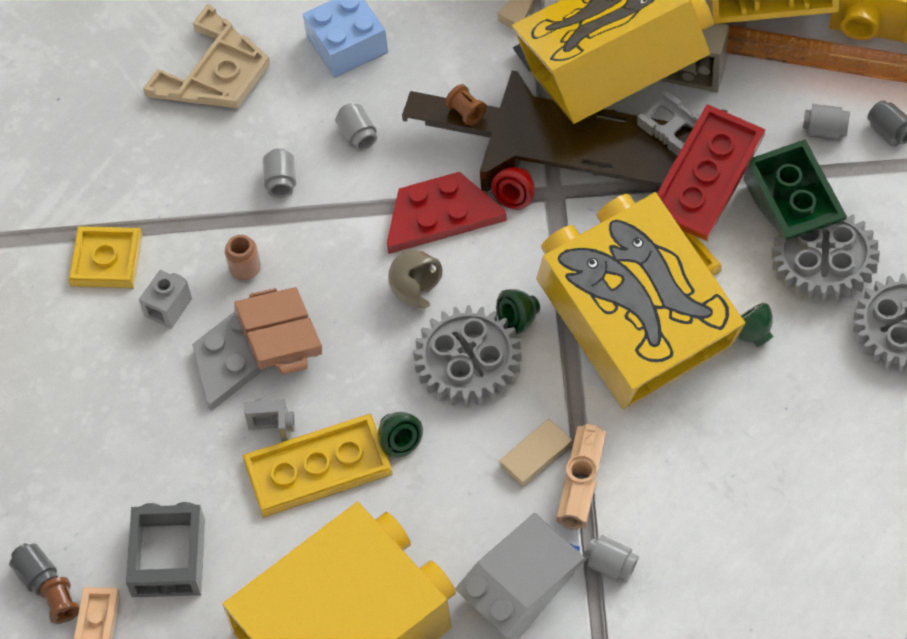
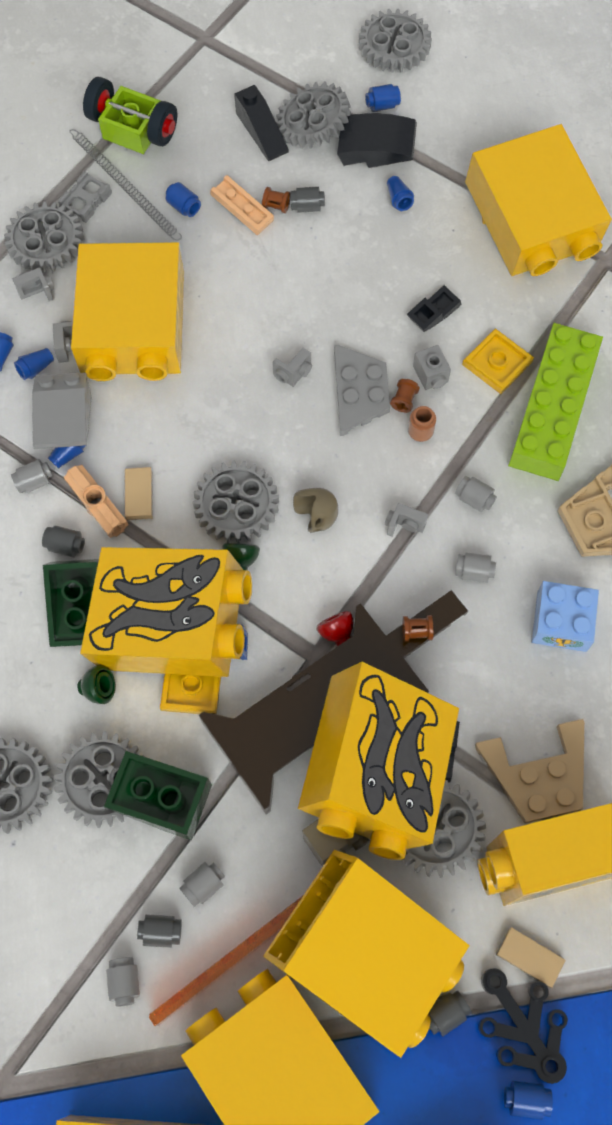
camera: 125 degrees right, 10 degrees up
dark grey window [126,502,205,597] -> none
nougat piece [234,287,322,375] -> none
yellow tile [242,413,393,517] -> none
dark green brick [377,412,423,458] -> none
red wing [386,171,507,254] -> none
light grey piece [637,90,700,156] -> none
red plate [657,104,765,241] -> none
none -> dark grey brick [42,526,85,558]
none -> dark green slope [43,559,99,647]
none -> light grey bracket [385,503,428,536]
none -> dark orange bush [390,379,420,413]
none -> black slope [407,285,462,332]
none -> lime brick [508,323,603,481]

